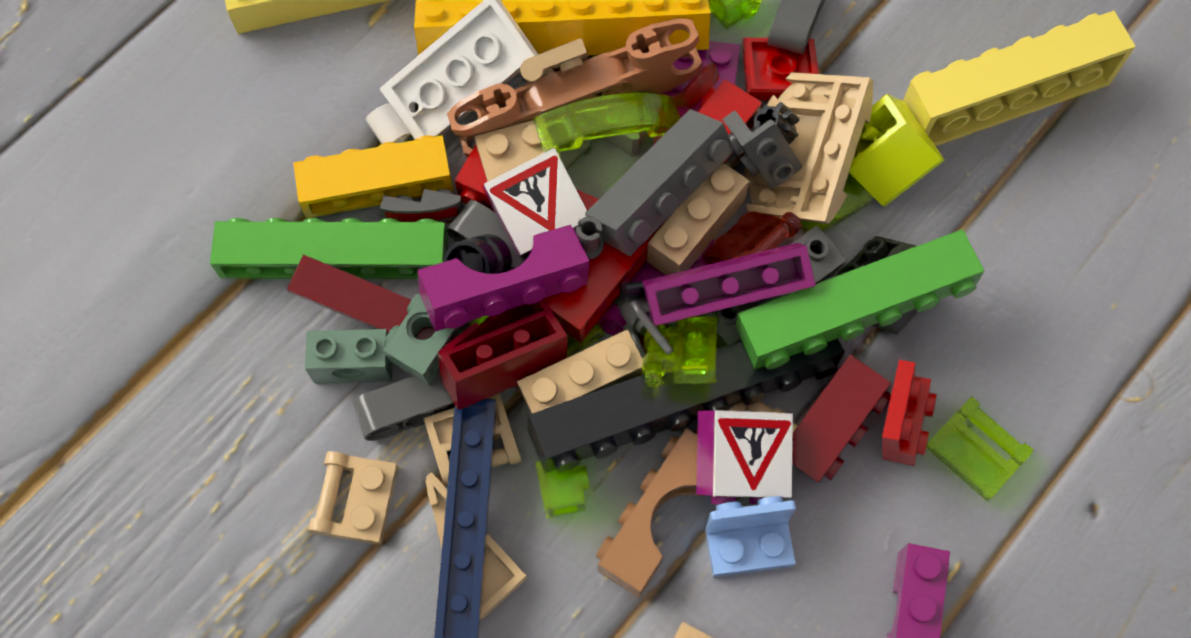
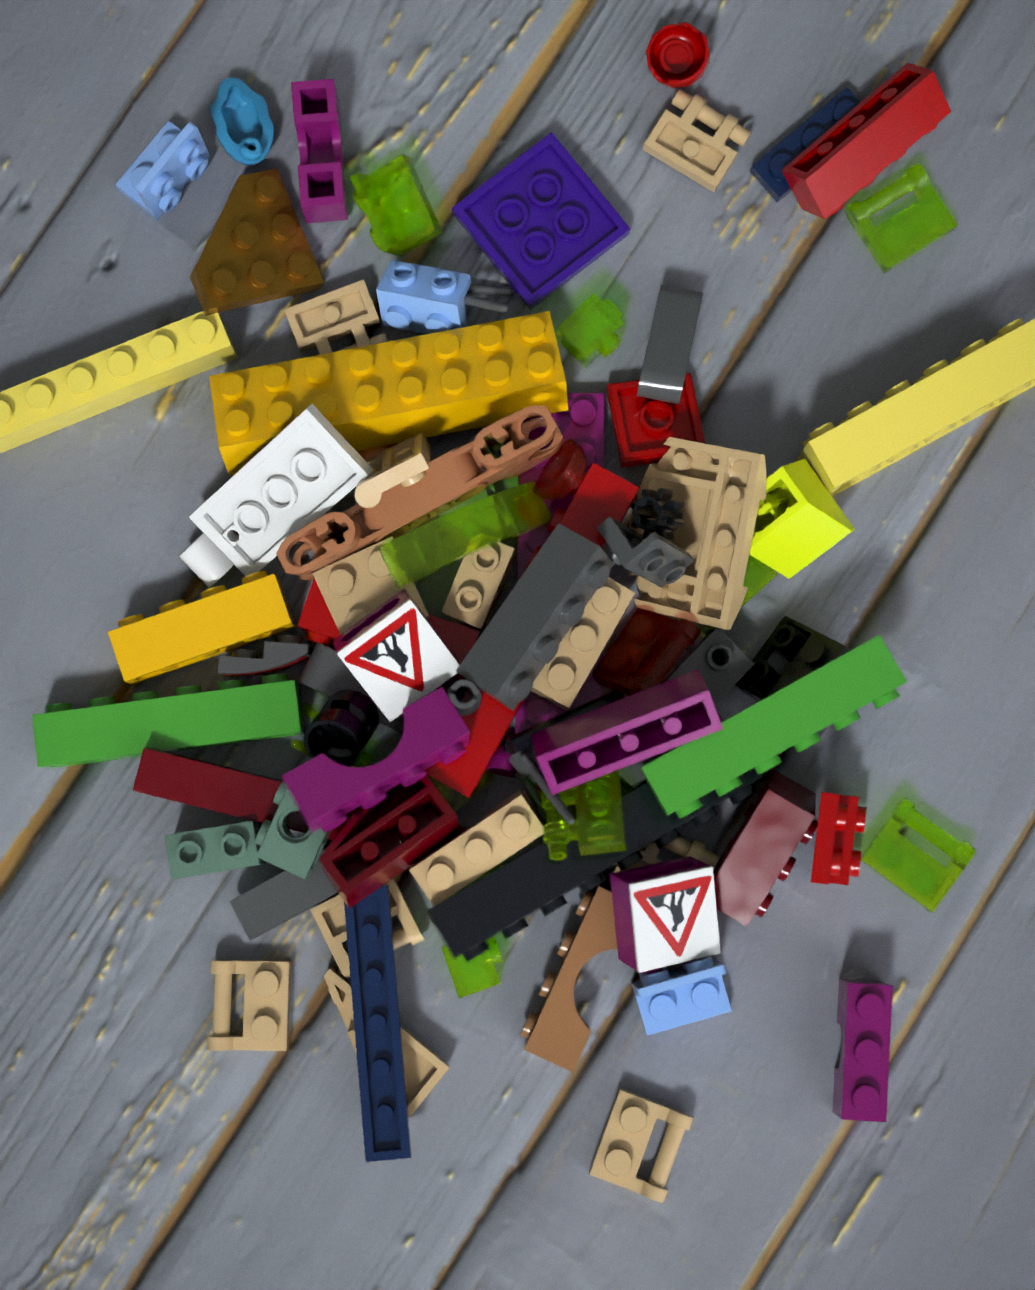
camera: 10 degrees left, 15 degrees up
none -> tan bracket [442,533,516,634]

